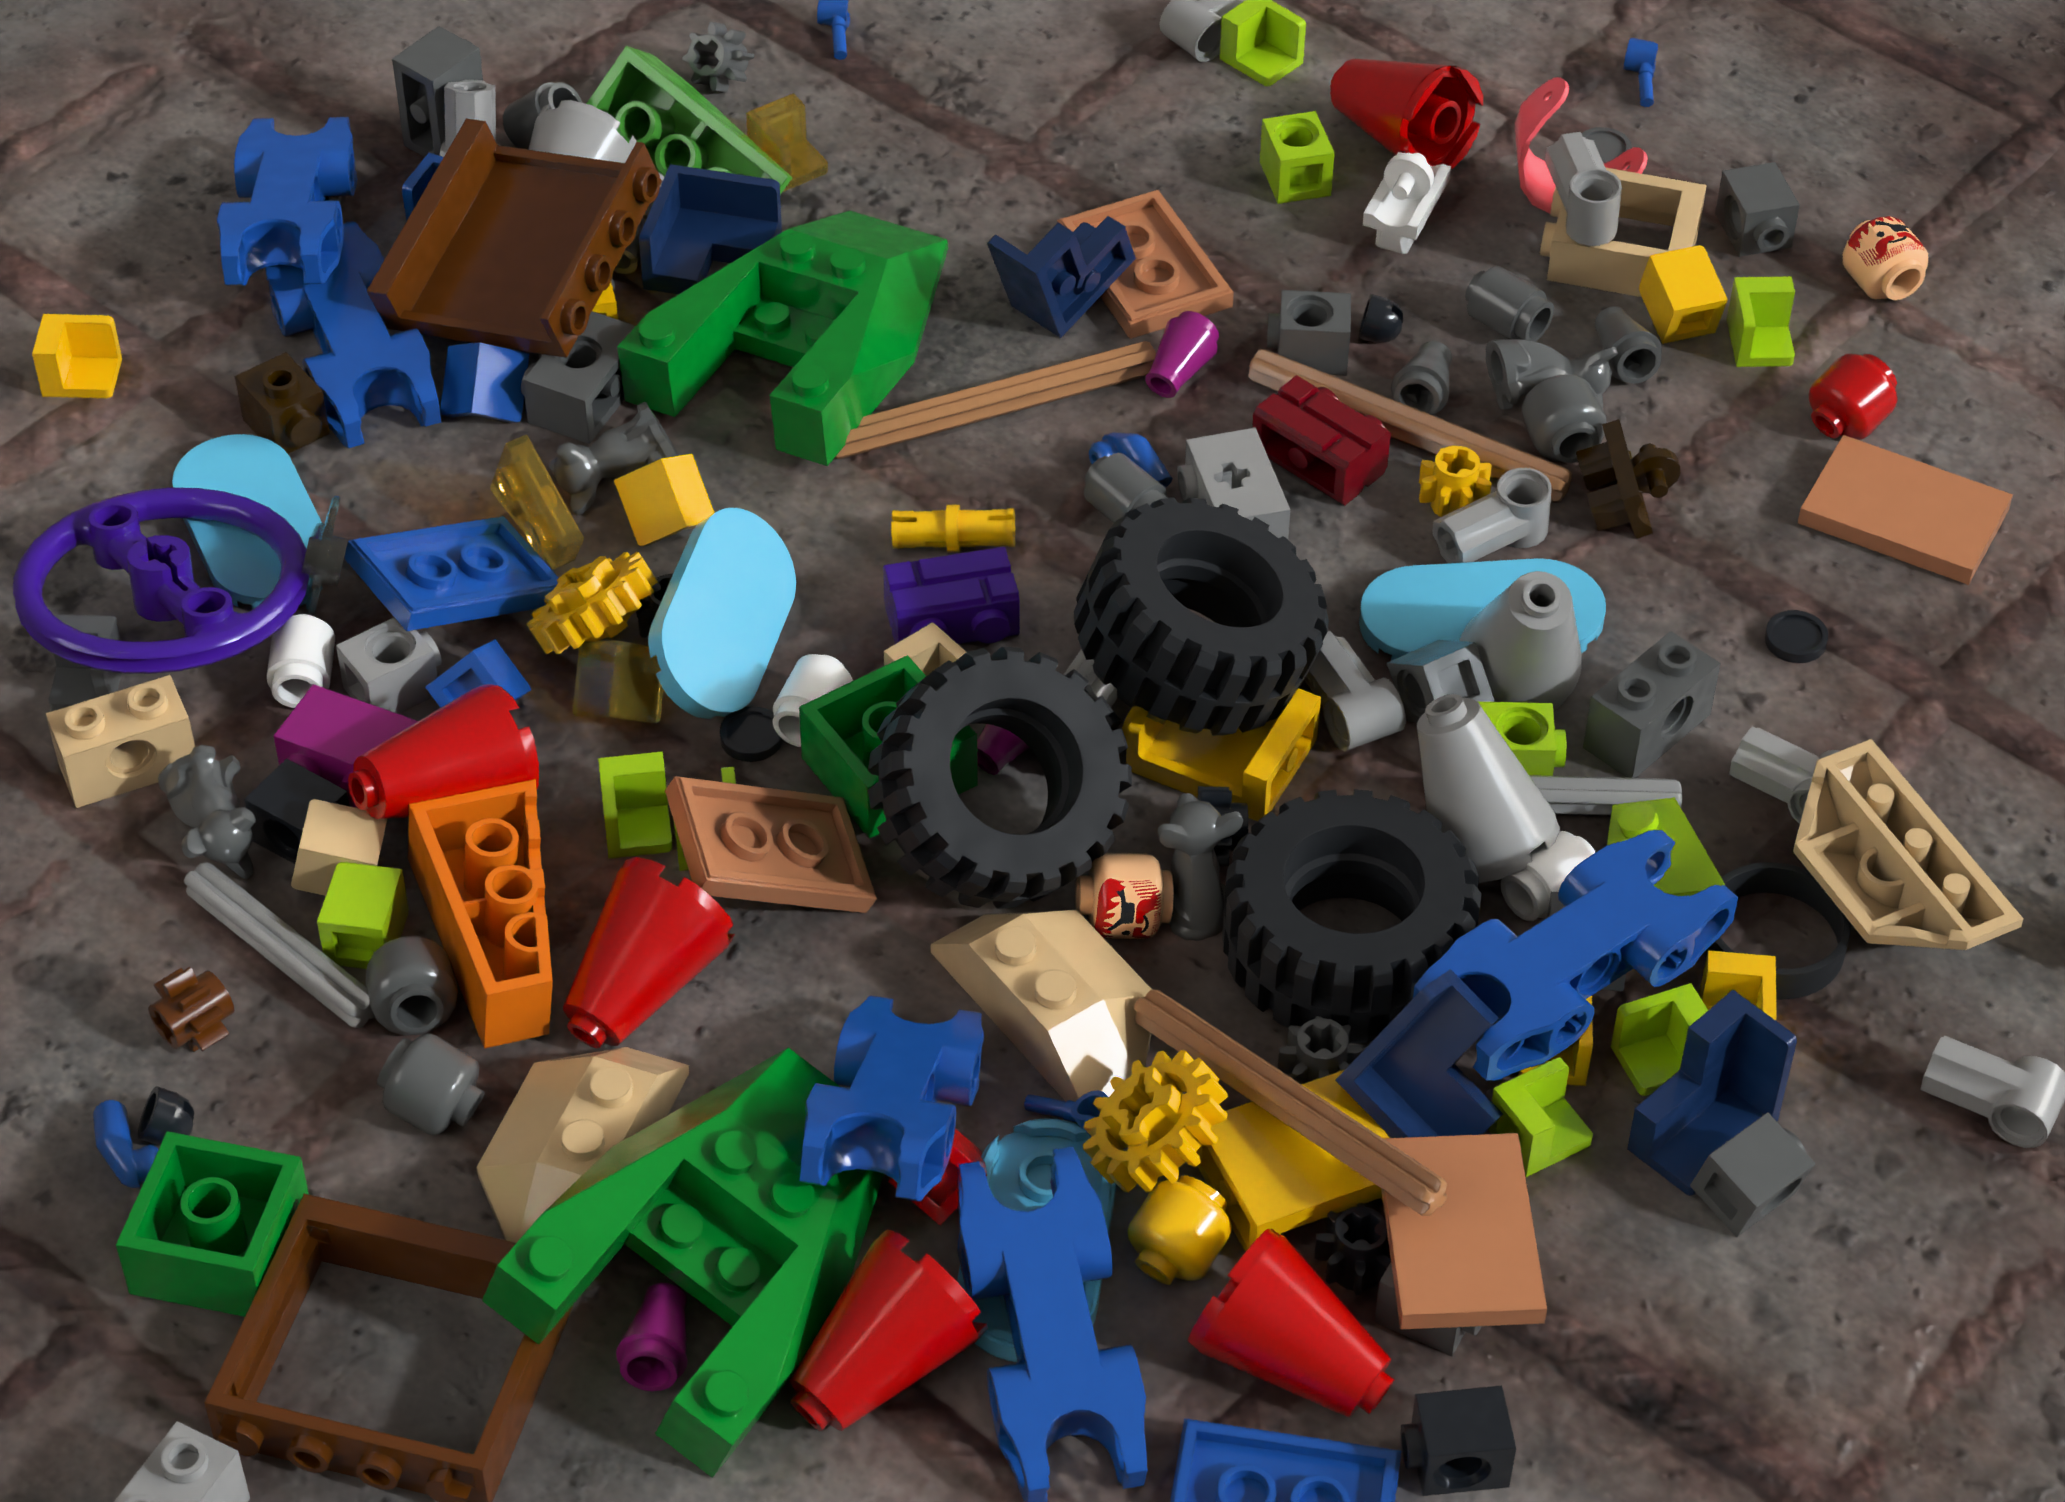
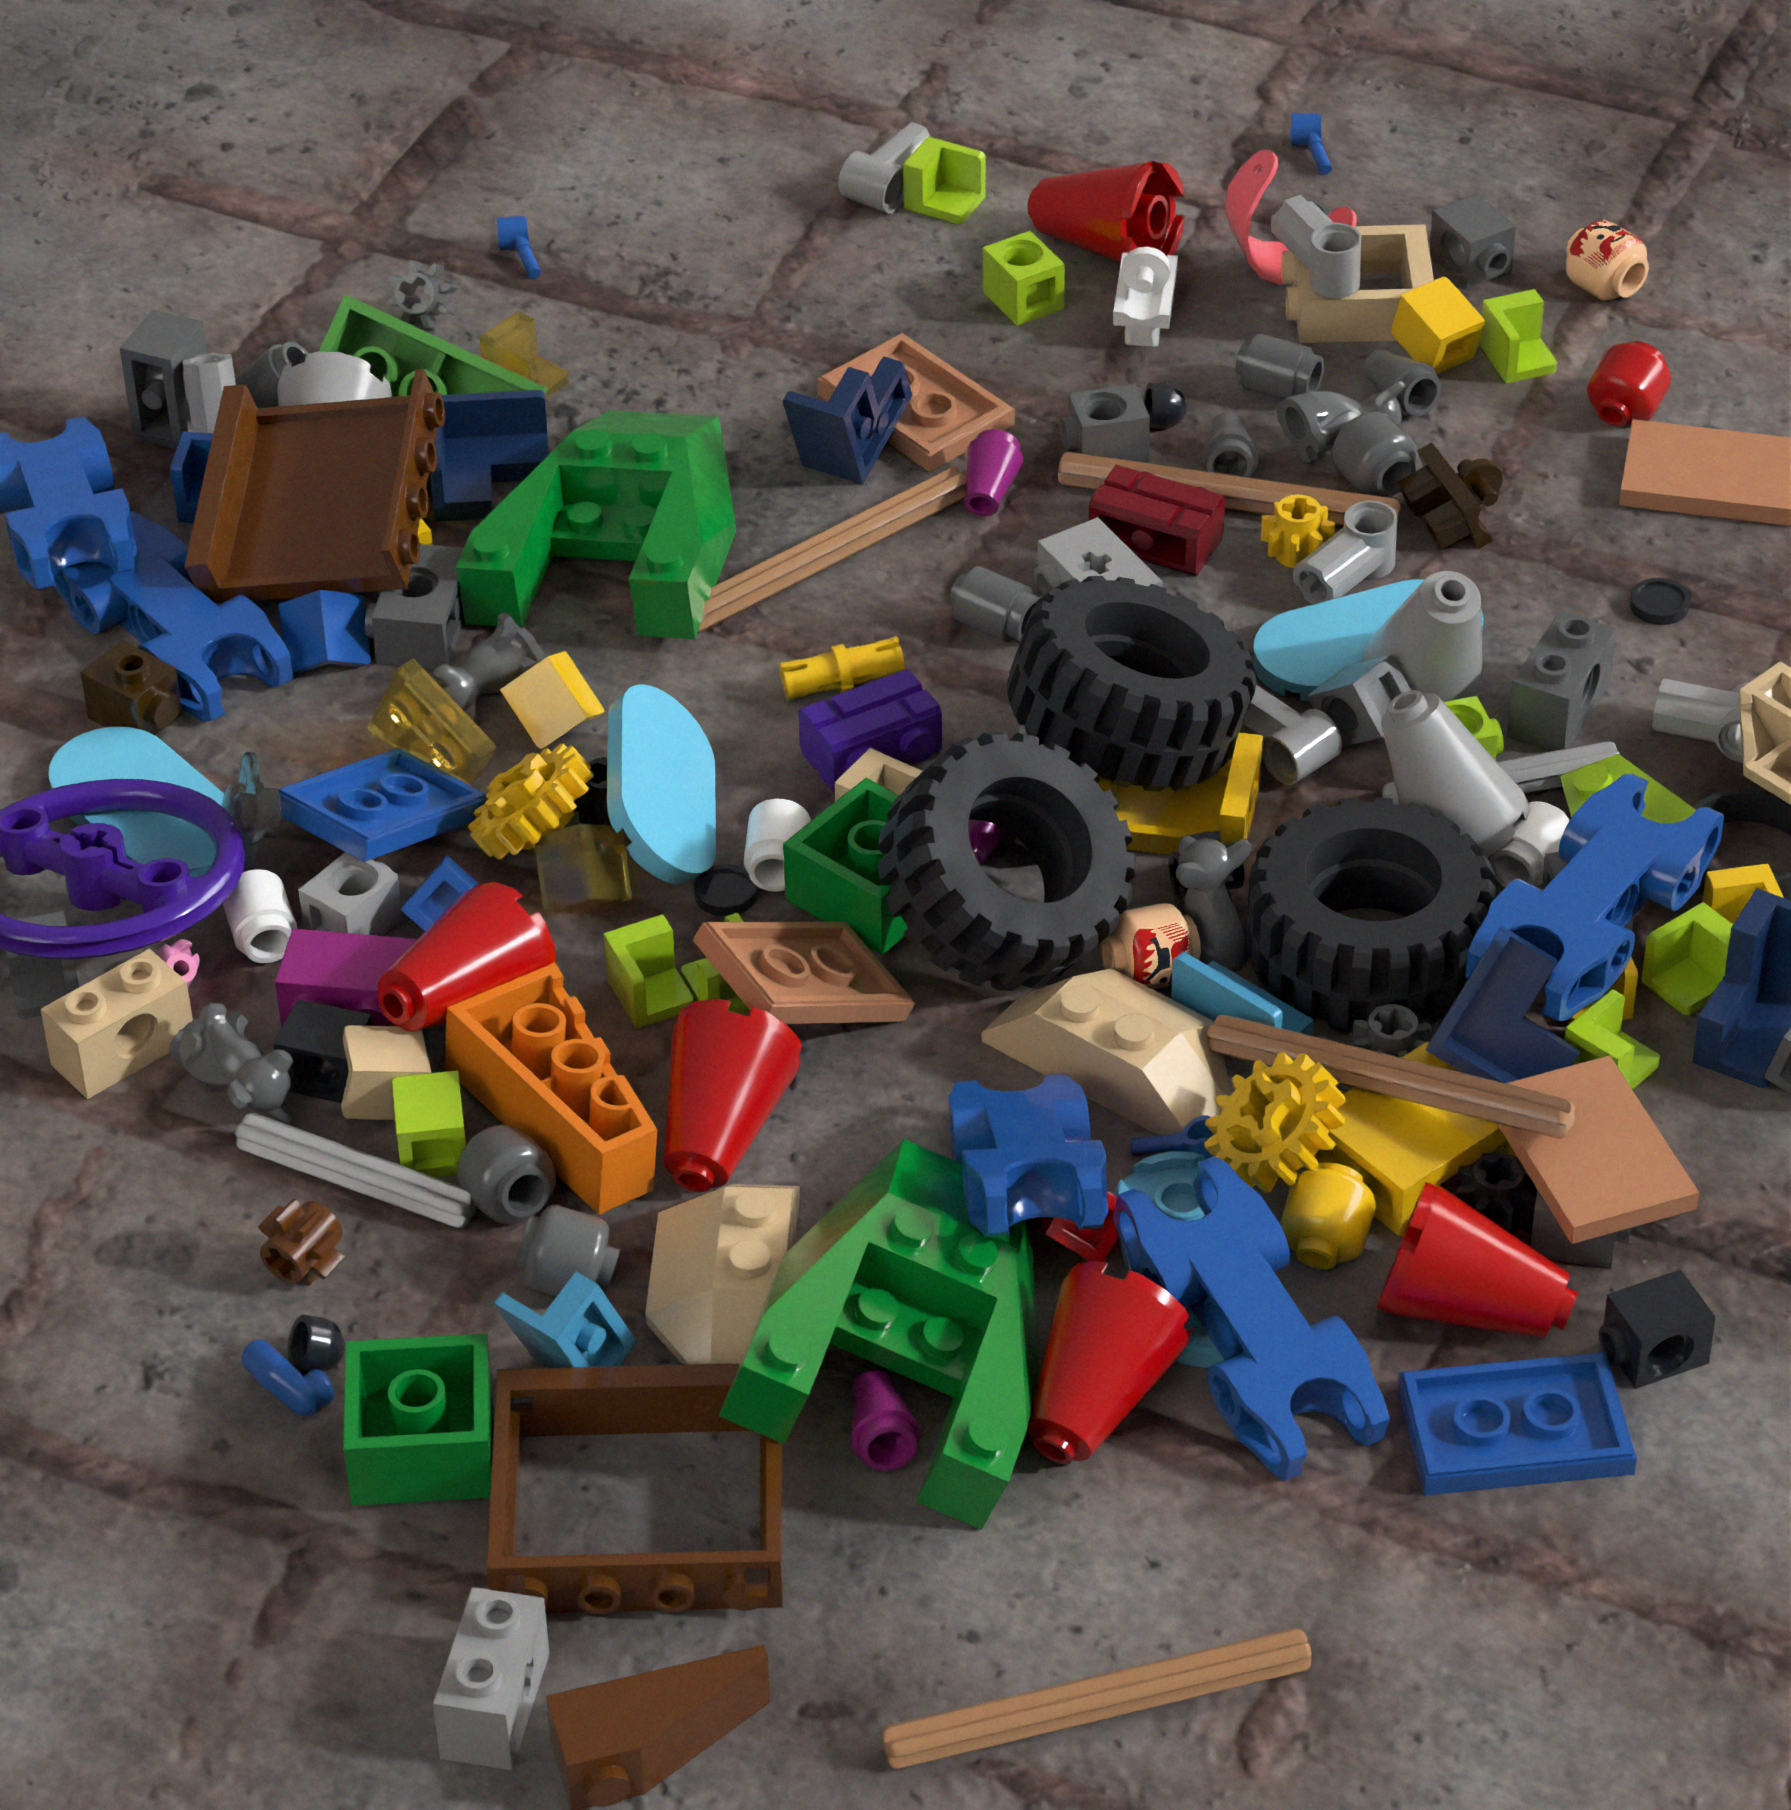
camera: 15 degrees left, 5 degrees down
blue arm [1088,432,1173,488] -> none
none -> bright pink arm [155,939,200,988]
none -> dark azure panel [493,1271,637,1368]
none -> dark azure panel [1171,952,1314,1068]

